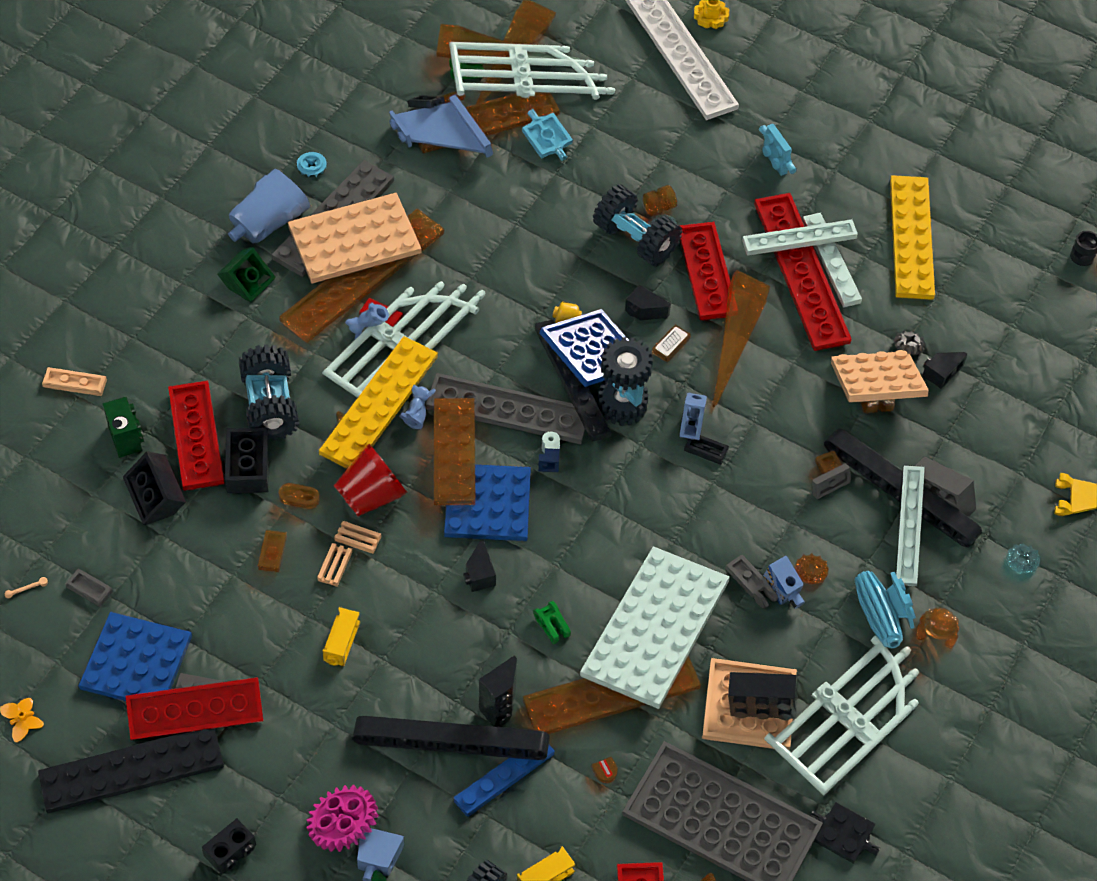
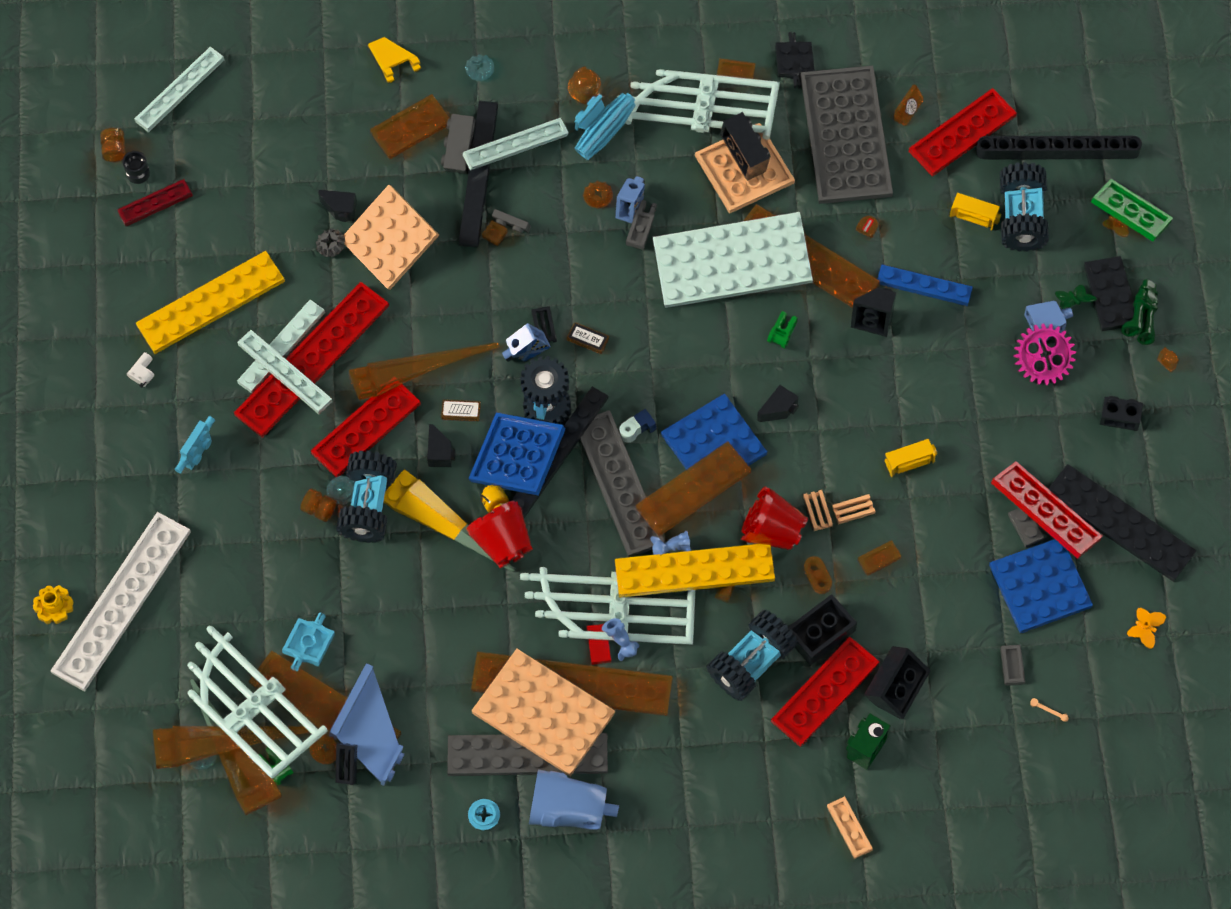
camera: 120 degrees left, 10 degrees up
dark green slope [217,248,276,302] -> none
black beam [352,716,550,760] -> none
none -> dark red tile [117,179,193,227]
none -> white piece [127,352,155,388]
none -> clear orange plate [370,94,450,159]
none -> yellow plate [383,469,515,572]
none -> red cone [466,500,533,569]
none -> tile [567,322,609,354]
none -> clear orange plate [717,59,756,79]

